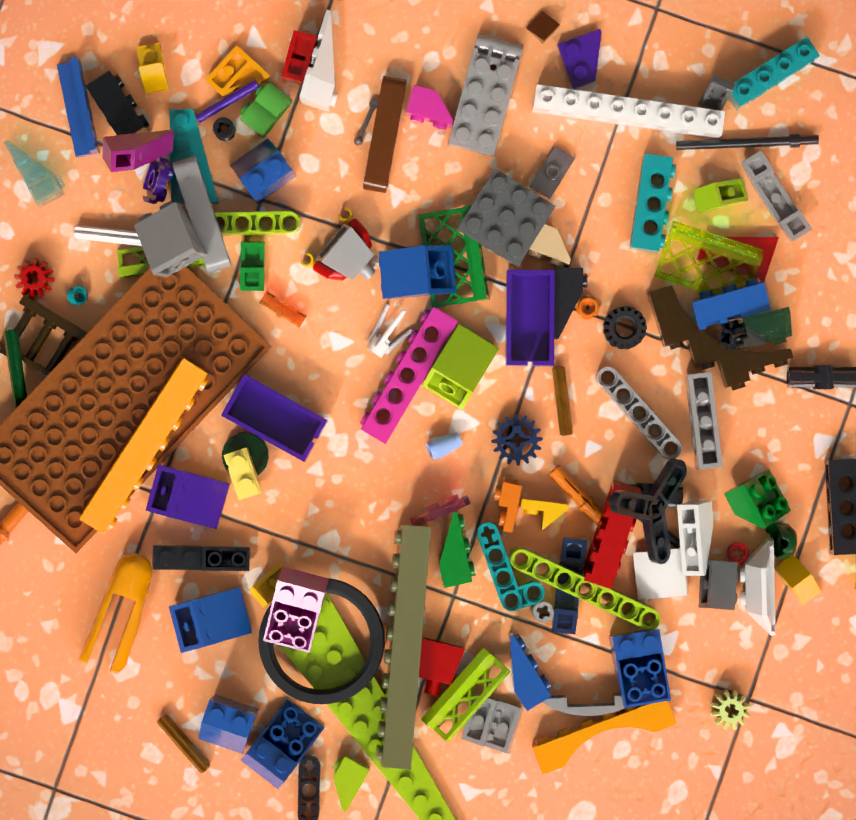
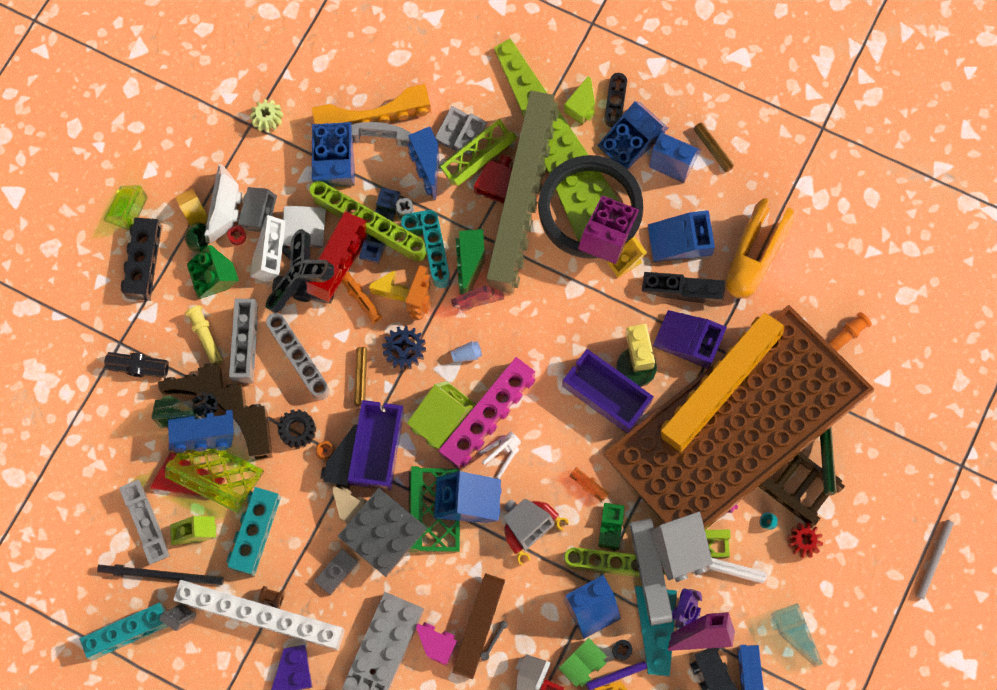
camera: 170 degrees left, 15 degrees down
none -> light yellow pin [185,306,223,365]
none -> reddish brown bush [258,586,285,609]

